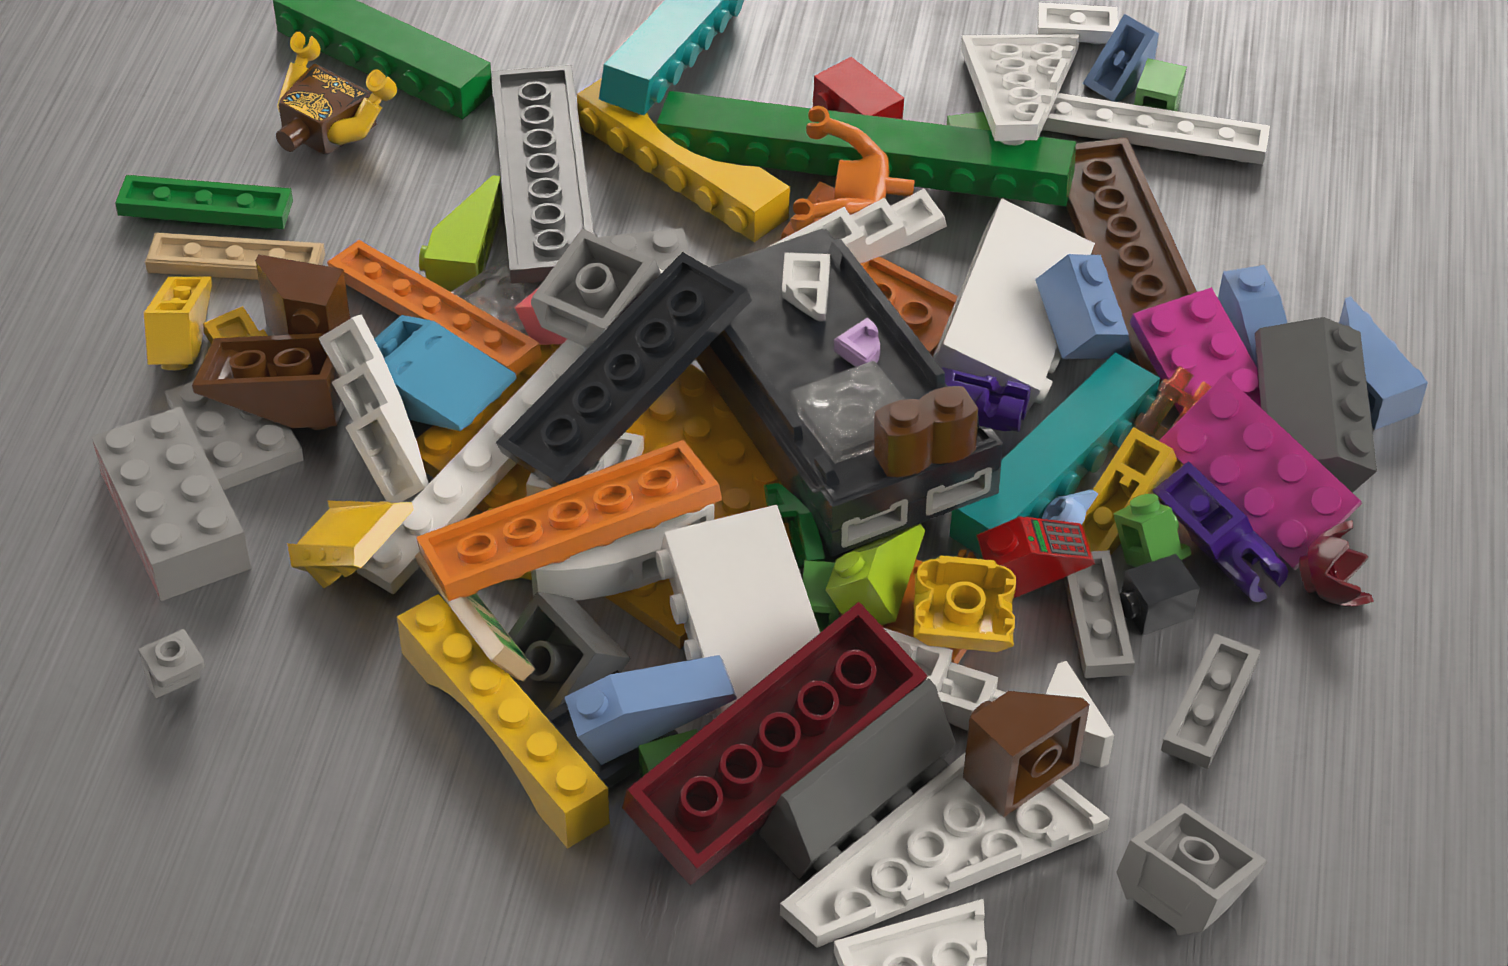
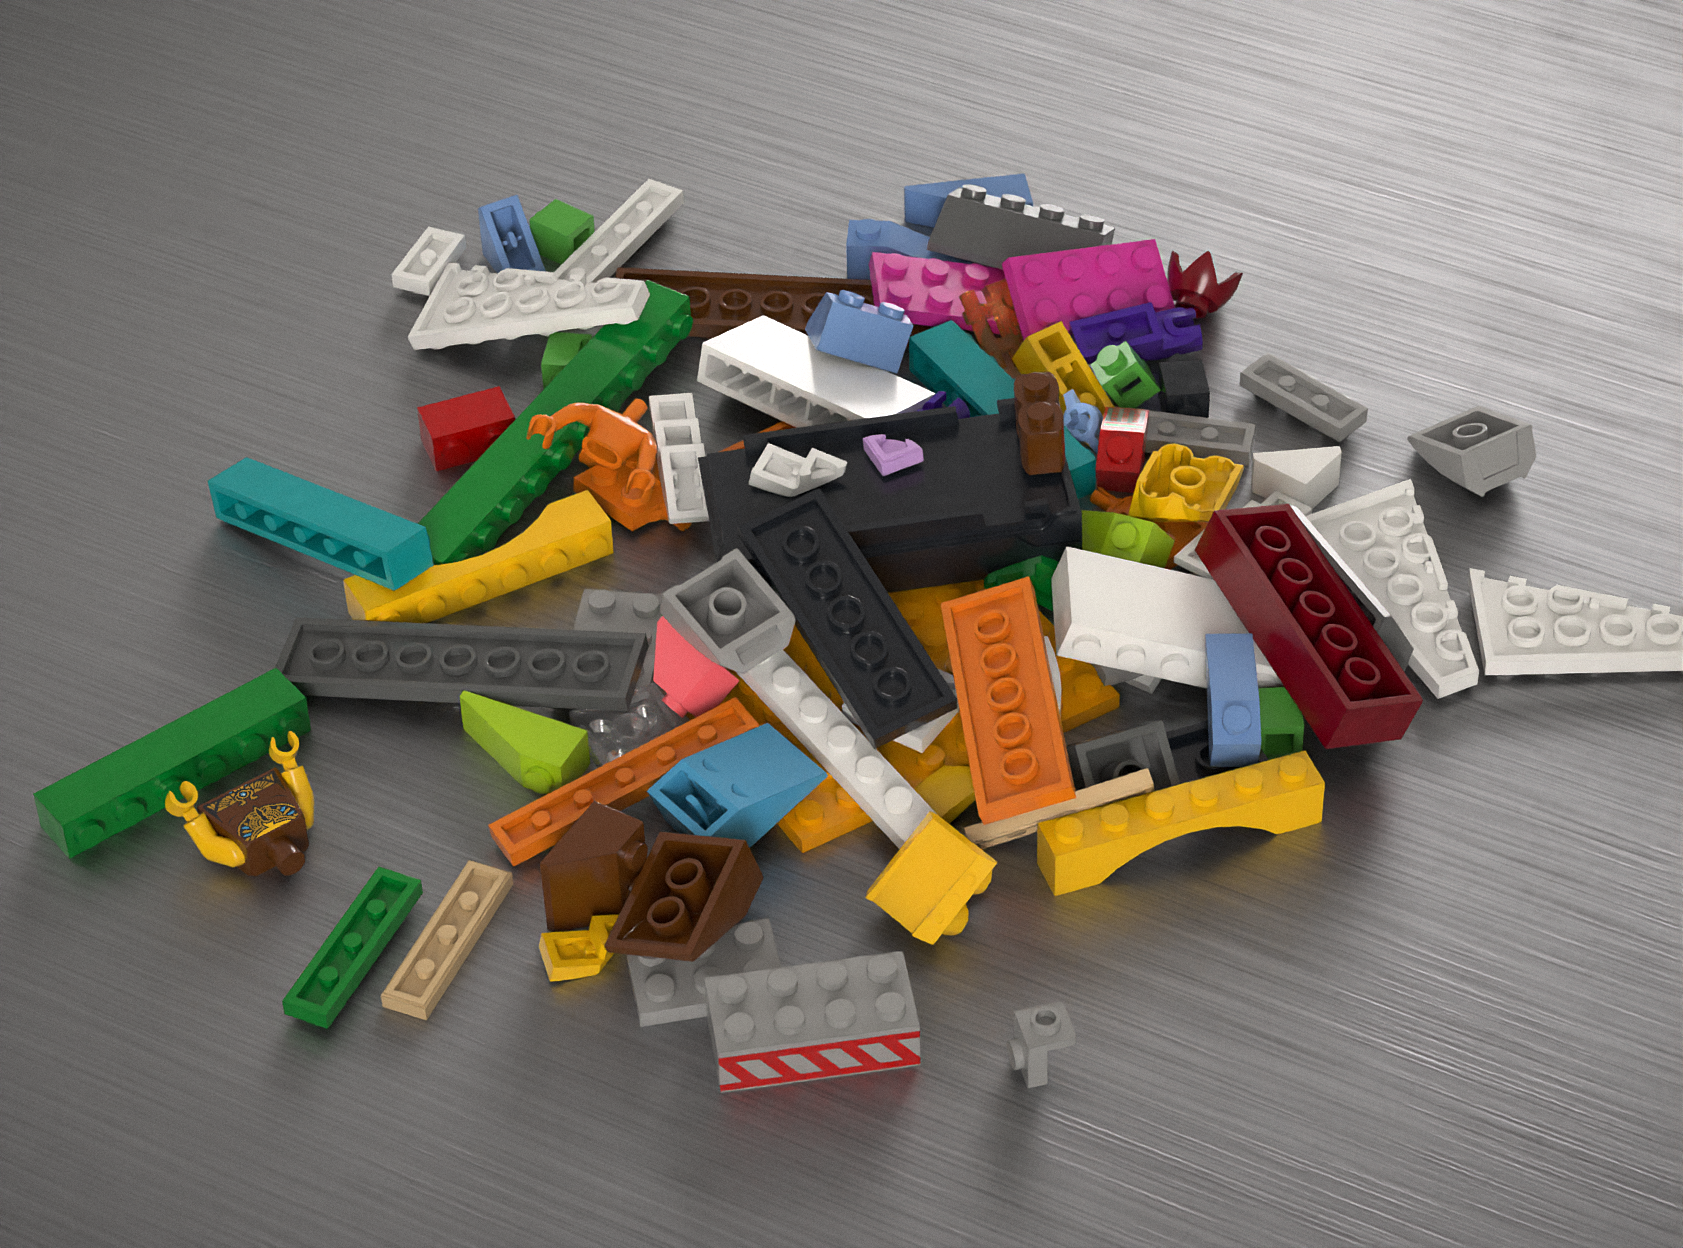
camera: 70 degrees left, 5 degrees down
yellow slope [144,276,212,370] -> none
white slope [319,315,429,503] -> none
clear plate [791,361,905,464] -> none
reddish brown slope [963,691,1090,817] -> none

